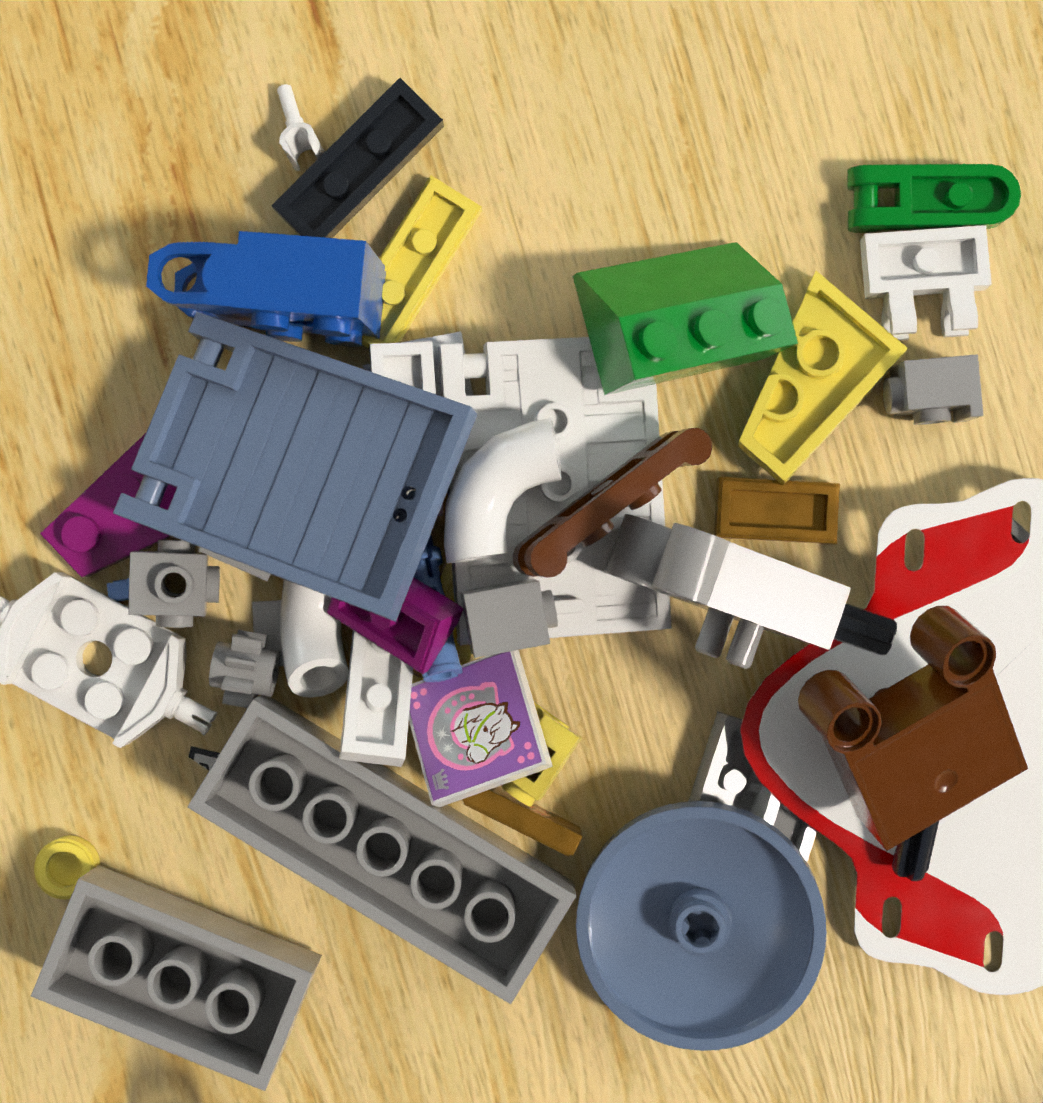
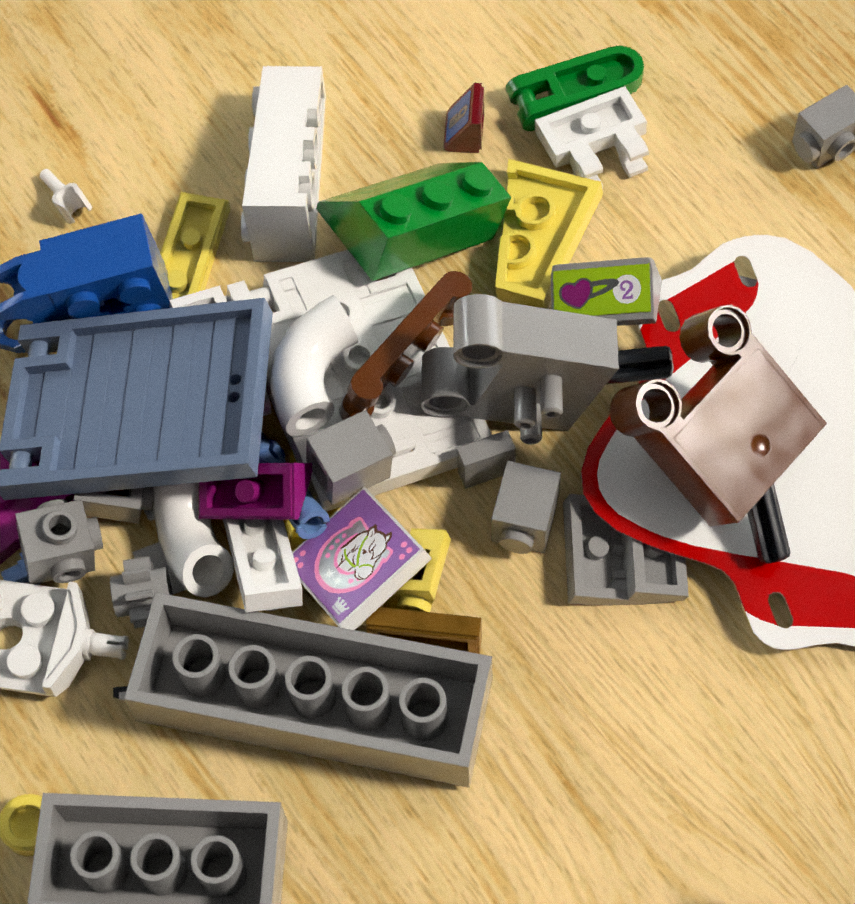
camera: 10 degrees left, 25 degrees down
black plate [271,78,444,238] -> none
sand blue dish [576,801,827,1051] -> none
light grey brick [883,354,984,425] -> none
none -> white wedge [241,66,326,262]
none -> dark red slope [443,83,485,153]
none -> light grey tile [457,430,516,489]
none -> light grey brick [491,461,561,554]
none -> slope [551,257,662,326]

